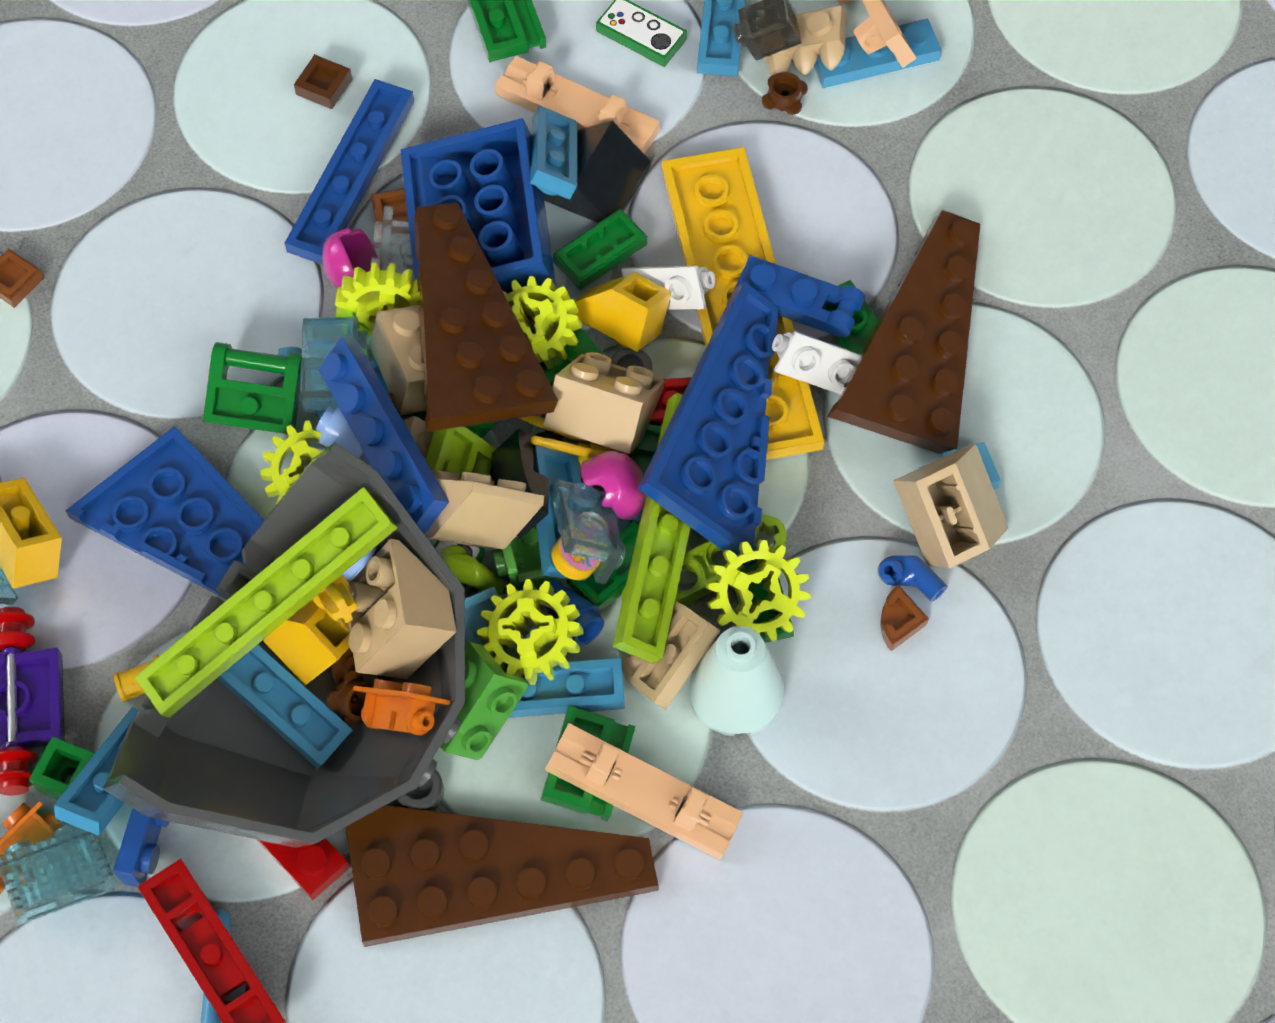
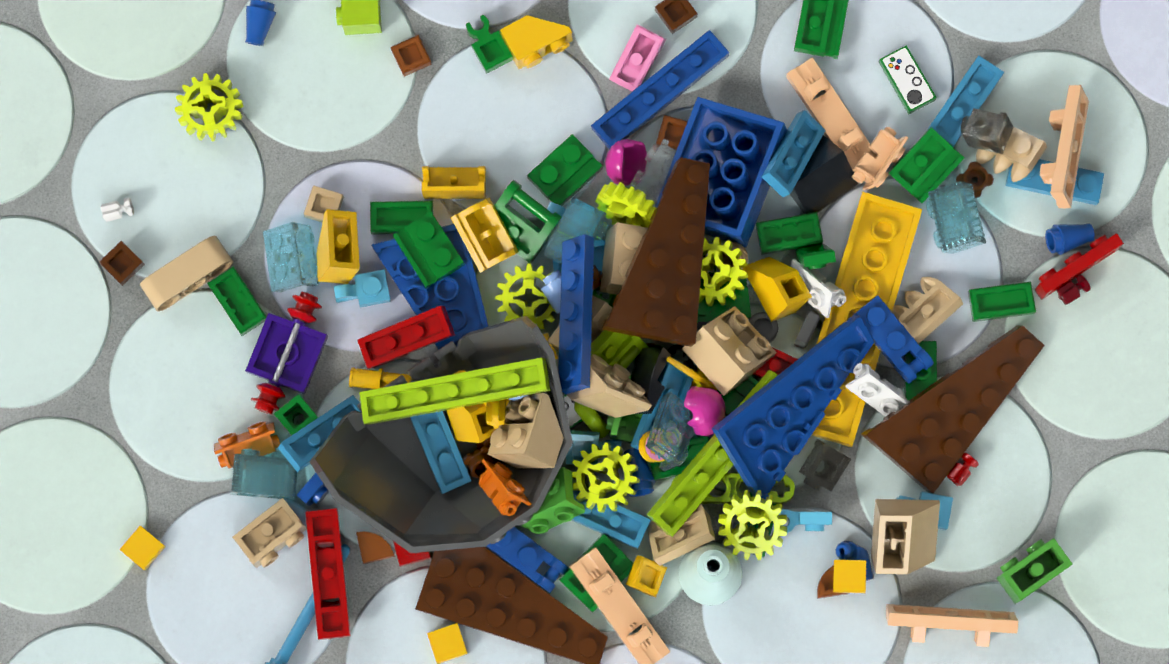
camera: 30 degrees right, 15 degrees up
none -> tan bracket [232,498,307,568]
none -> medium azure plate [334,269,391,308]
none -> dark orange tile [356,531,395,564]
none -> red plate [357,306,455,369]
none -> green tile [370,201,433,235]
none -> green plate [393,211,465,289]
none -> yellow hinge [422,166,486,199]
none -> yellow tile [427,623,468,664]
none -> yellow hinge [450,197,519,273]
none -> green plate [466,15,513,74]
none -> blue plate [486,527,569,593]
none -> yellow slope [500,15,572,69]
none -> green plate [527,134,603,206]
none -> bright pink slope [609,25,666,92]
none -> yellow tile [626,555,667,597]
none -> medium azure plate [779,509,832,533]
none -> dark grey tile [794,311,820,349]
none -> green plate [795,244,836,269]
none -> clear smoke brick [799,439,851,492]
none -> yellow tile [833,560,866,594]
none -> light nougat hinge [852,127,908,191]
none -> light nougat hinge [886,604,1018,647]
none -> green plate [888,127,964,204]
none -> tan plate [892,277,963,344]
none -> clear light blue brick [926,181,986,254]
none -> red piece [947,453,979,486]
none -> green tile [968,282,1036,322]
none -> bright green brick [996,538,1073,604]
none -> red plate [1035,233,1124,300]
none -> blue cone [1045,223,1095,255]
none -> dark red piece [1057,274,1091,305]

